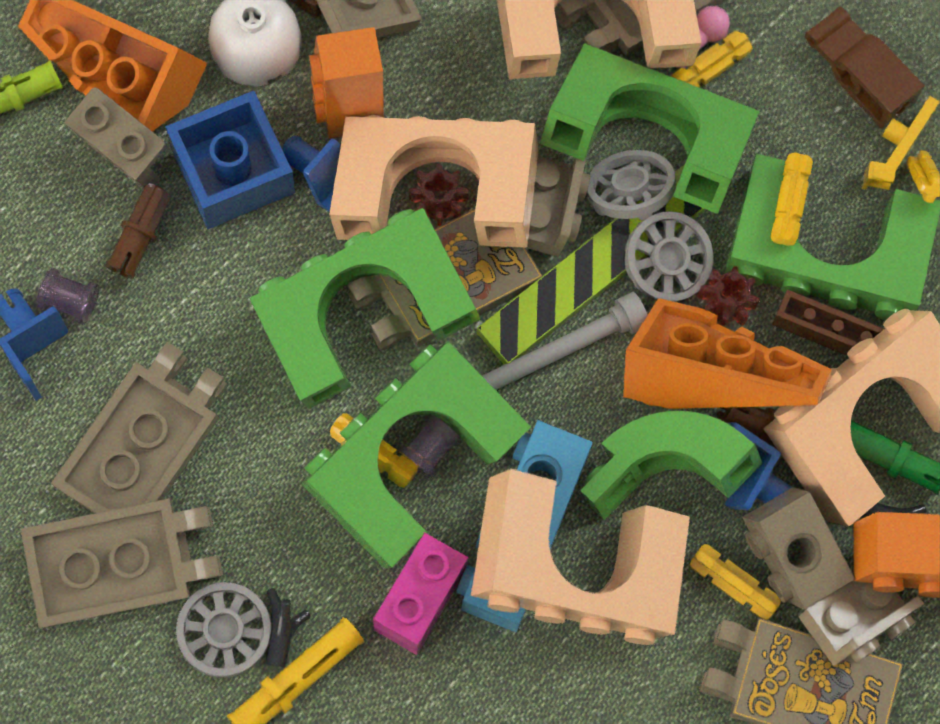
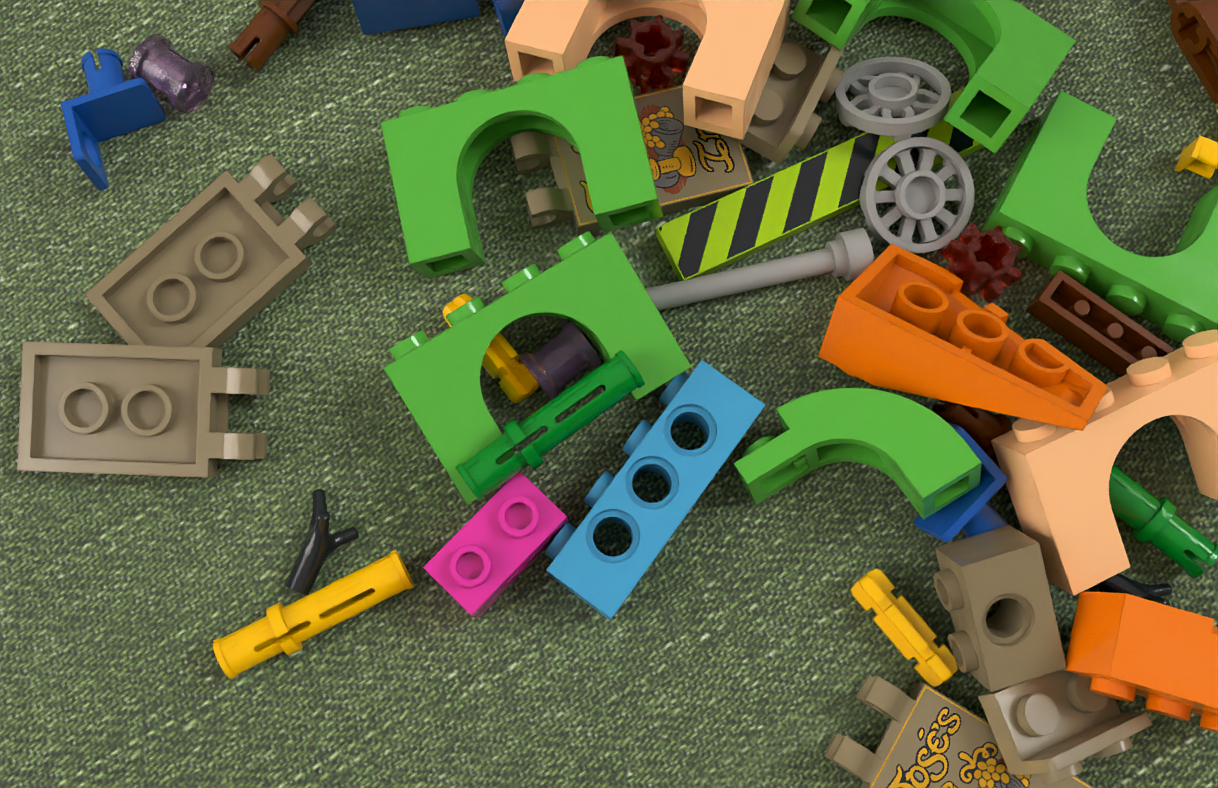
camera: 15 degrees right, 5 degrees up
light grey wheel [176,582,271,678] -> none
light nougat arch [471,469,690,645] -> none
yellow axle [771,153,813,246] -> none
none -> green pin [455,350,645,502]

